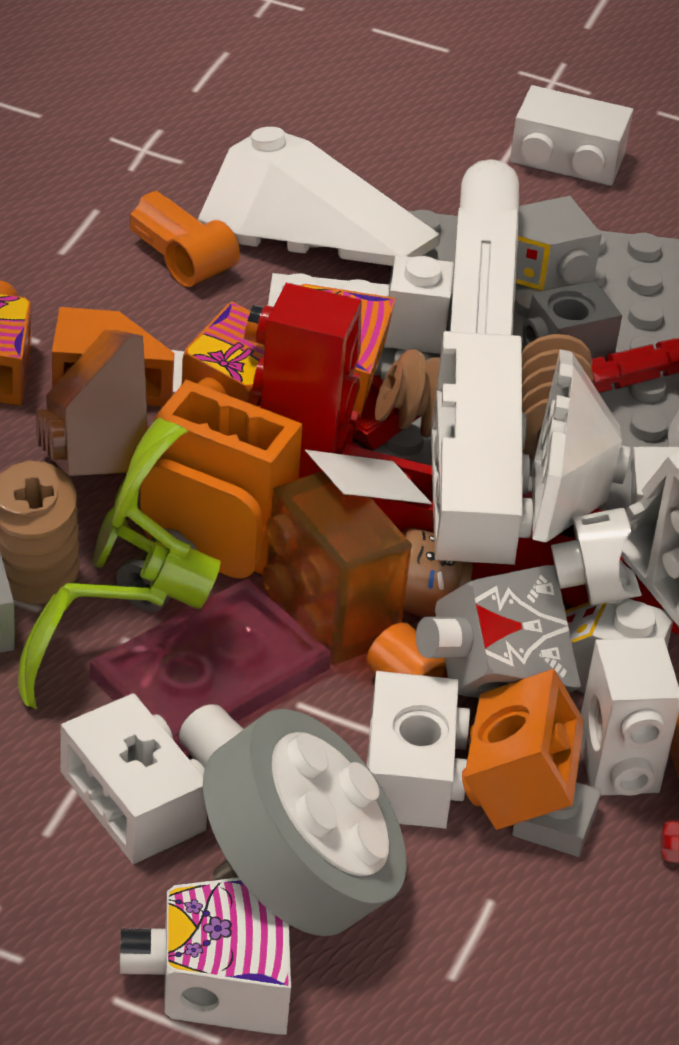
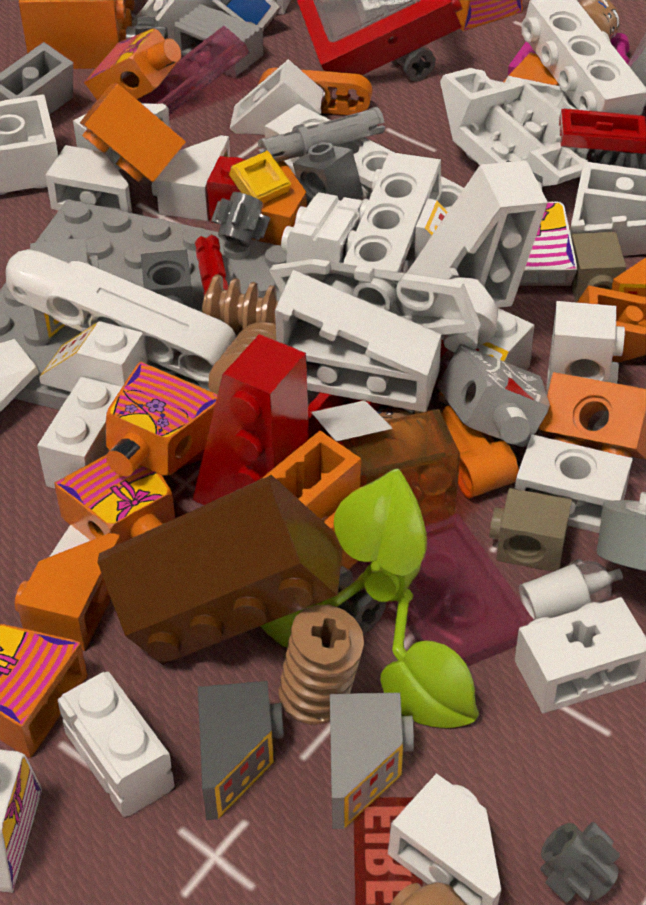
camera: 70 degrees left, 5 degrees up
none -> dark tan brick [489,488,572,572]

